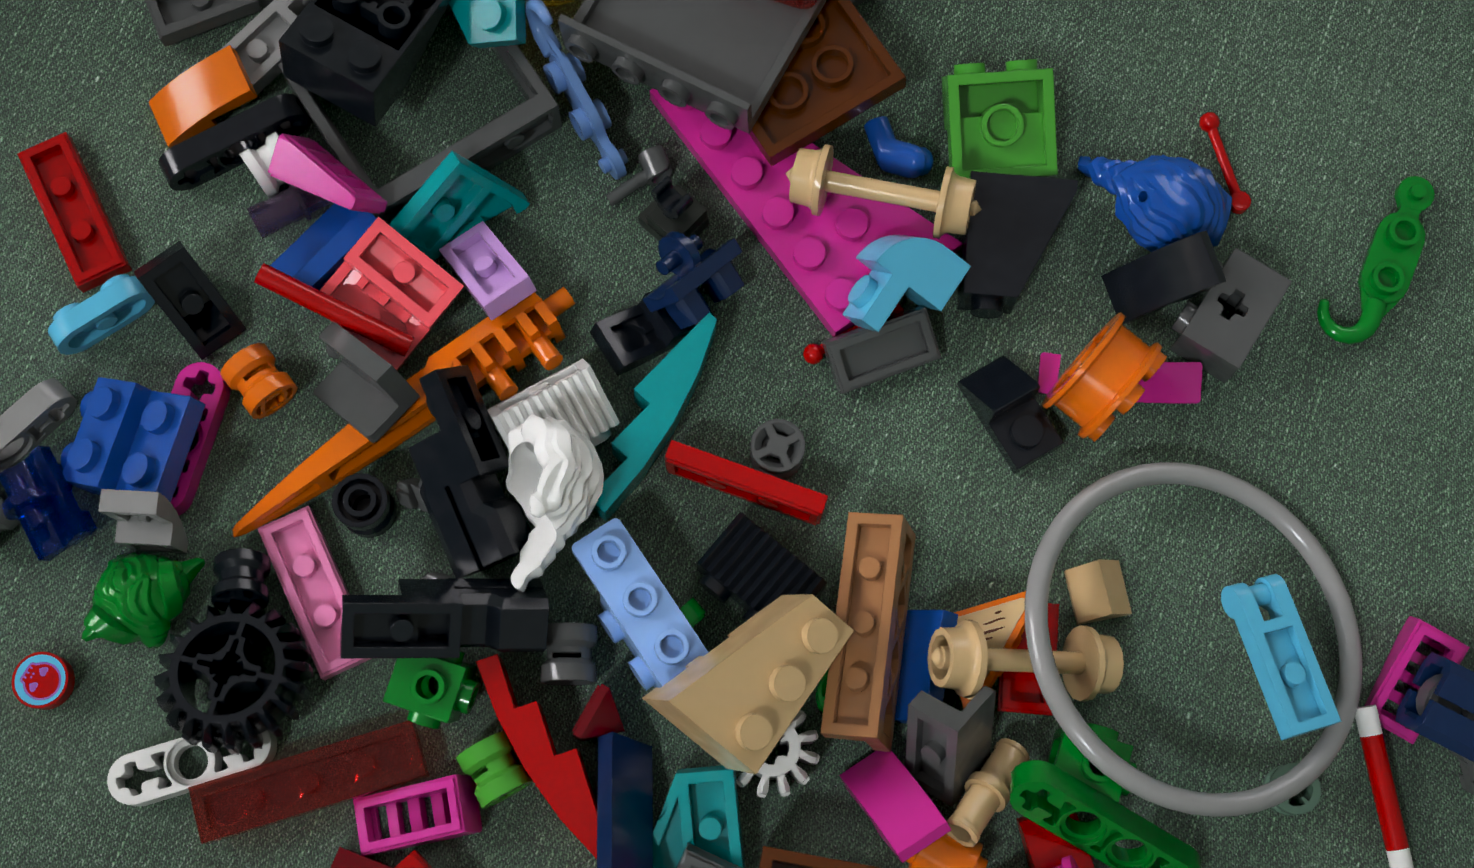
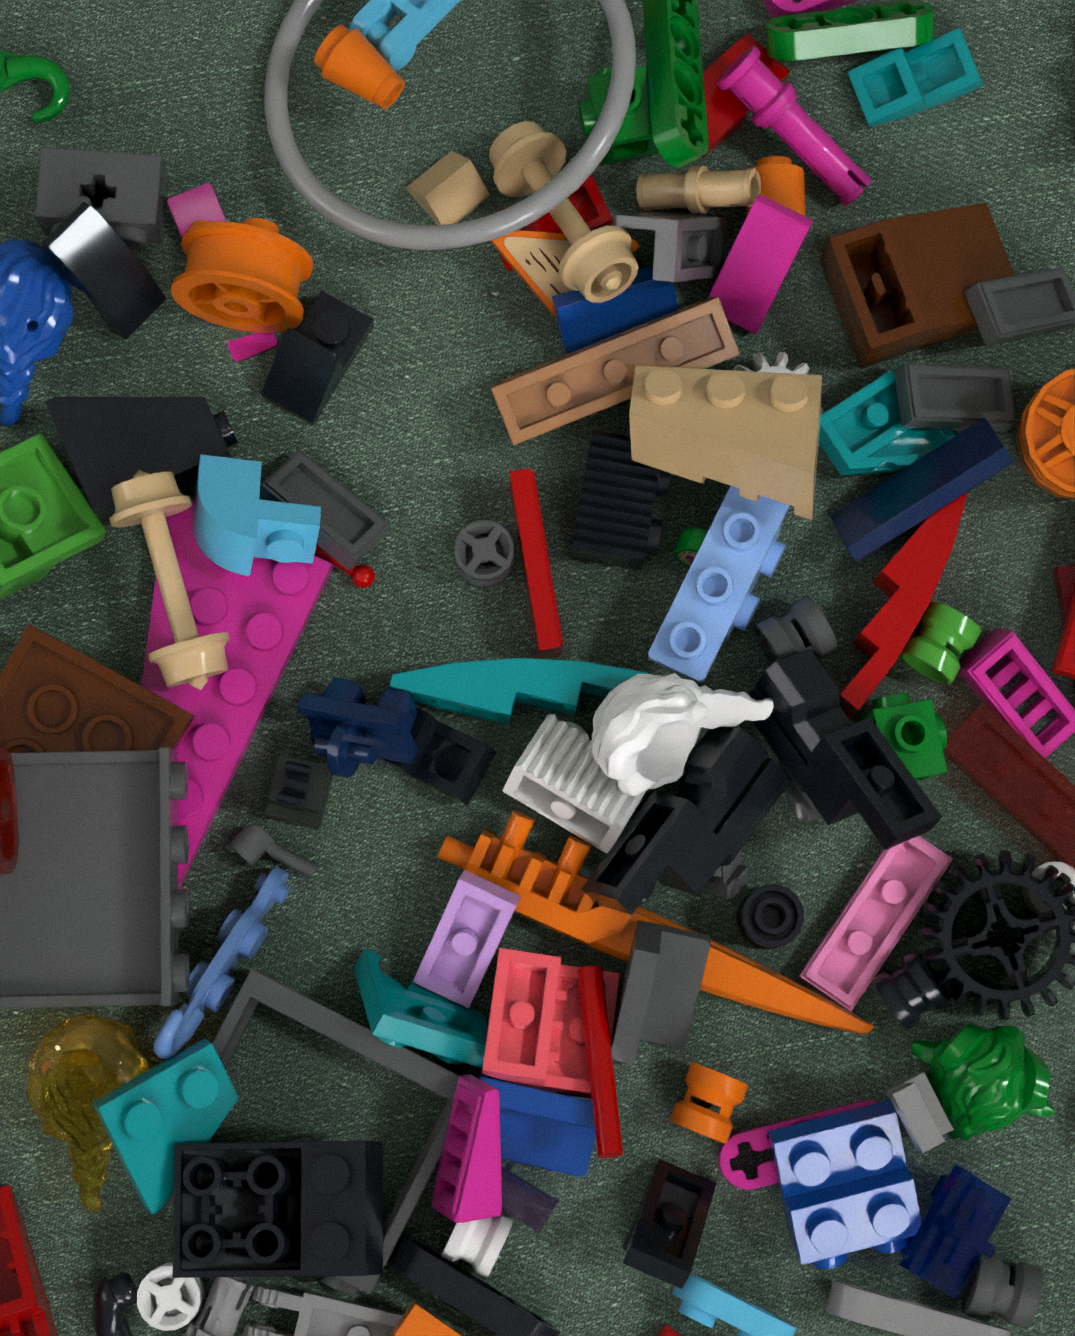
camera: 125 degrees left, 5 degrees up
dark red slope [572,684,625,742] -> none
blue arm [864,116,933,178] -> none
none -> orange cone [314,24,406,110]

